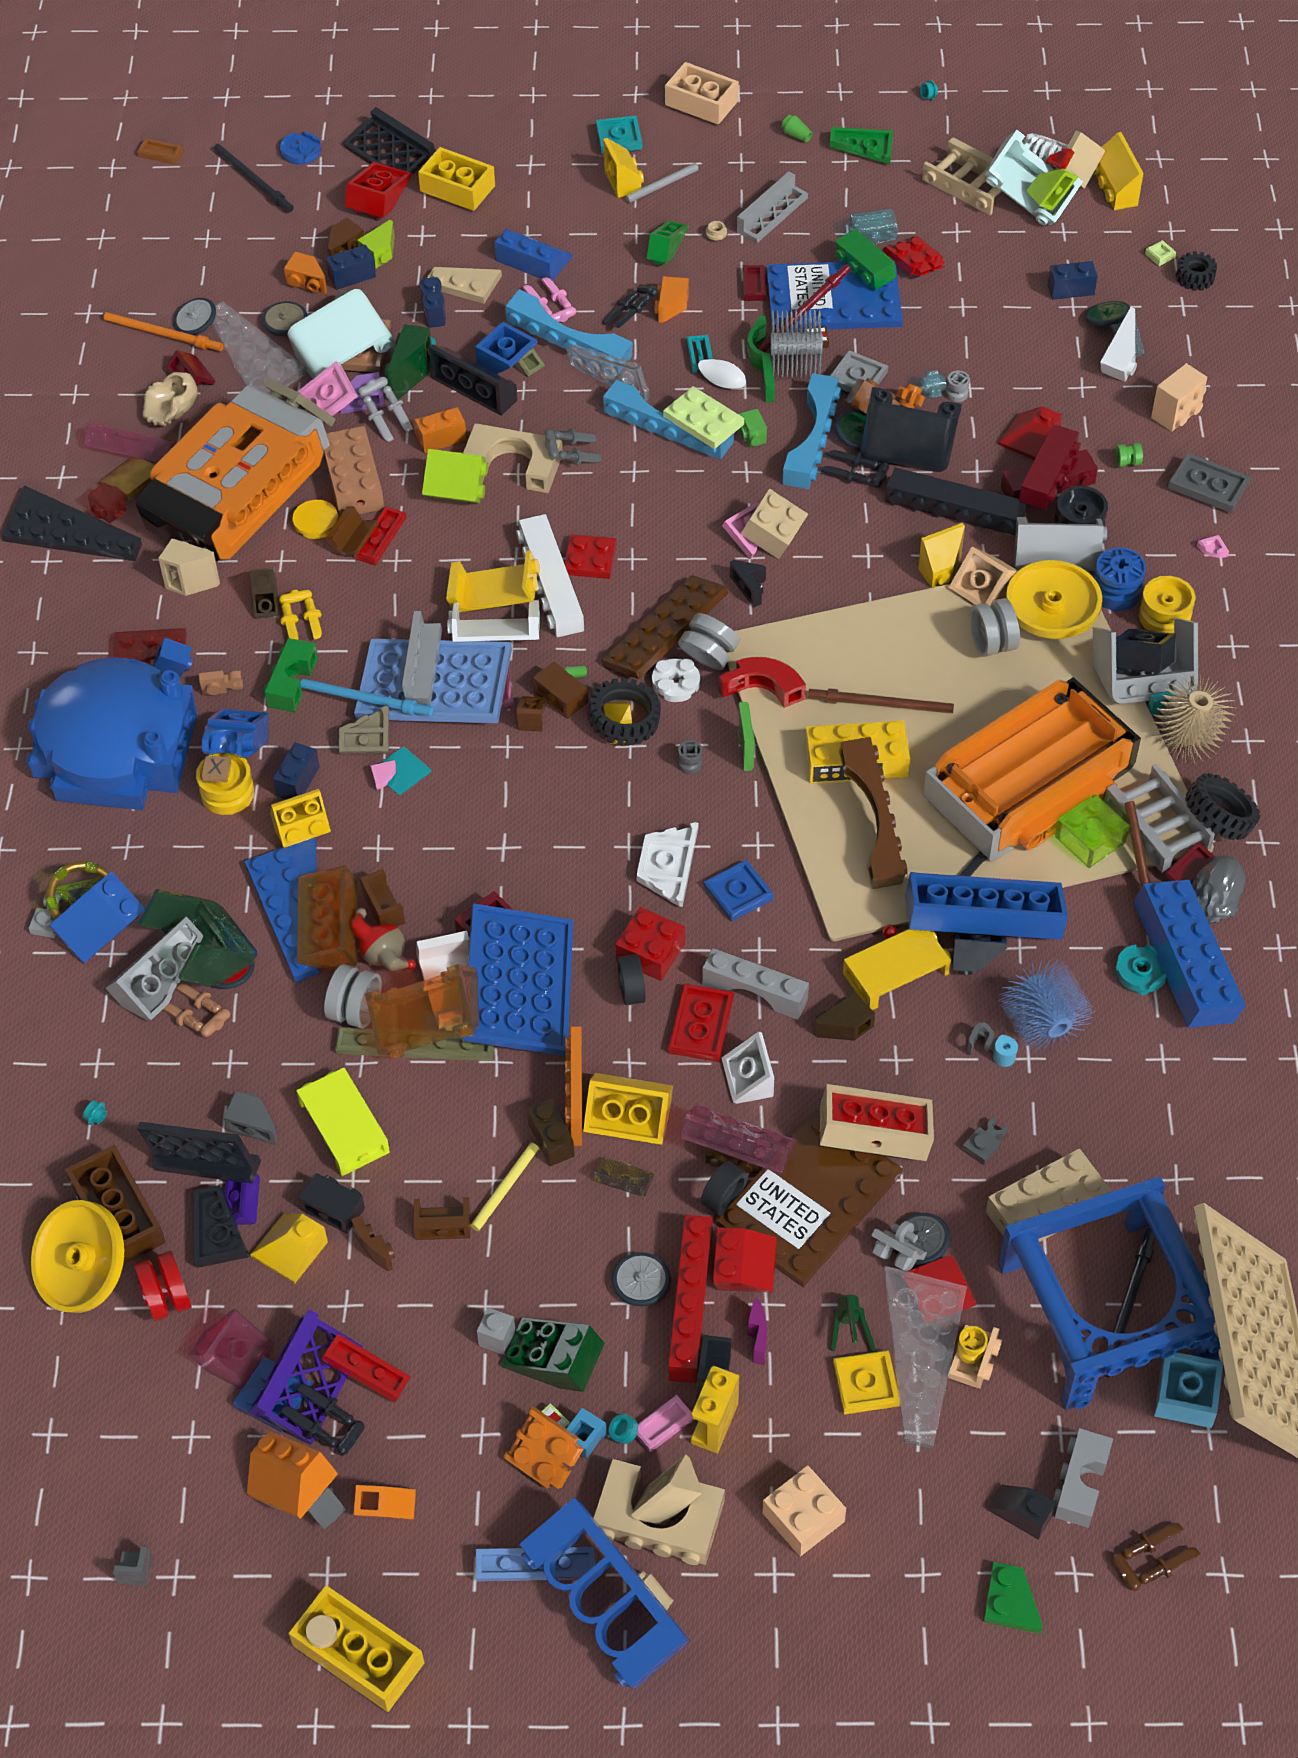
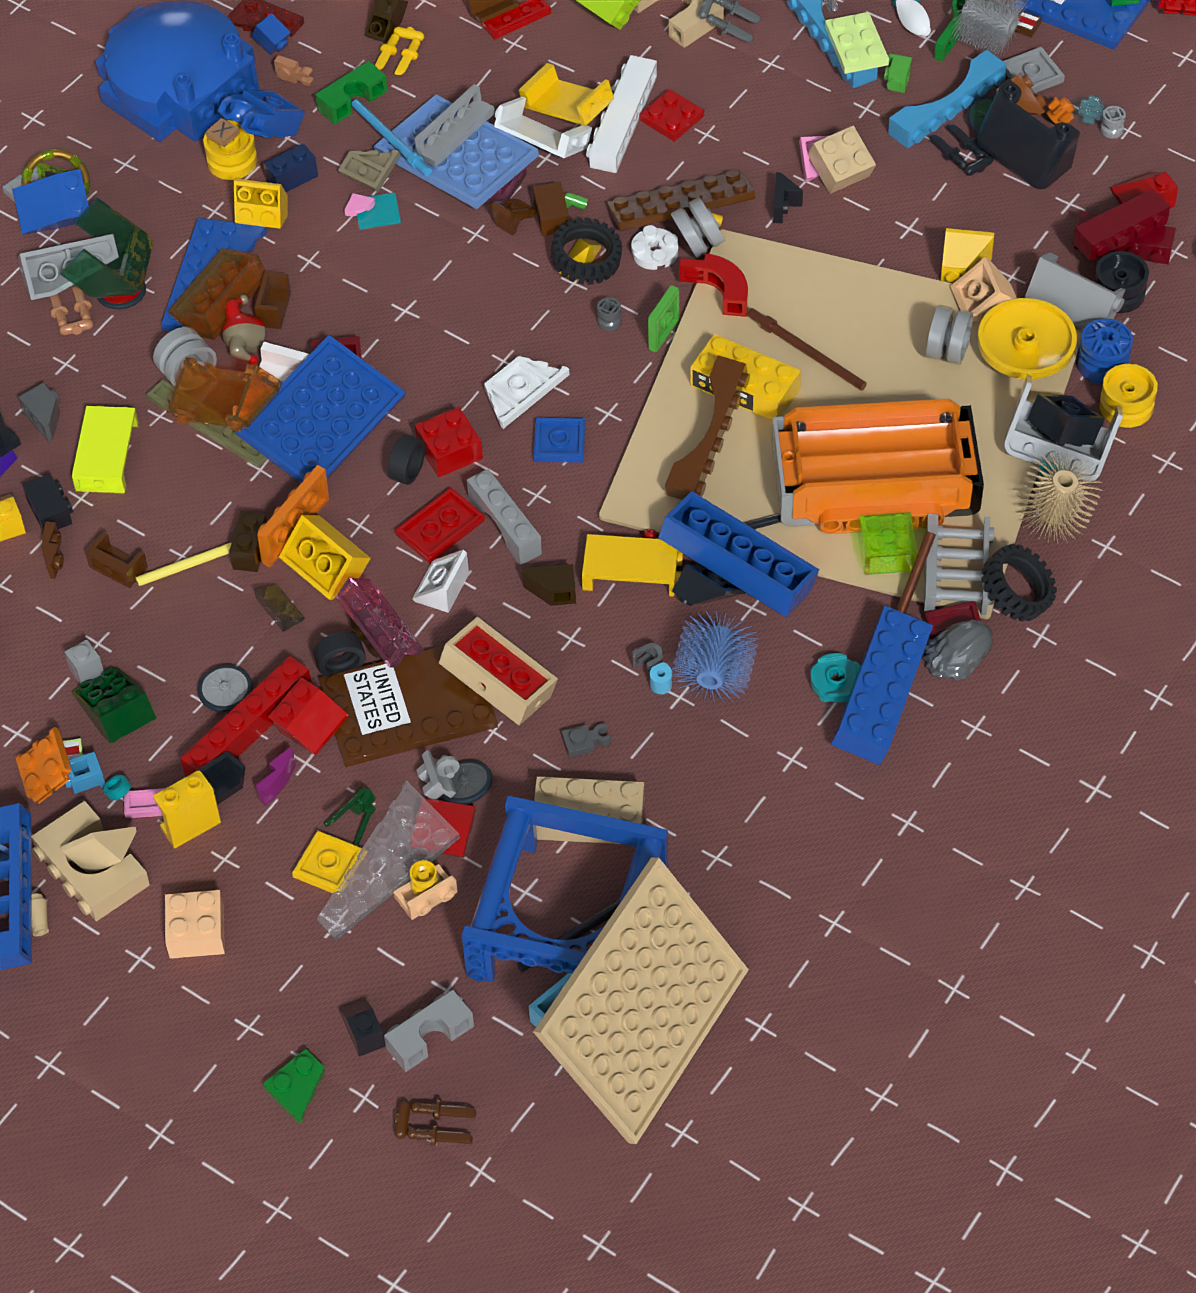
camera: 35 degrees right, 0 degrees up
black brick [885,467,1027,535] -> none

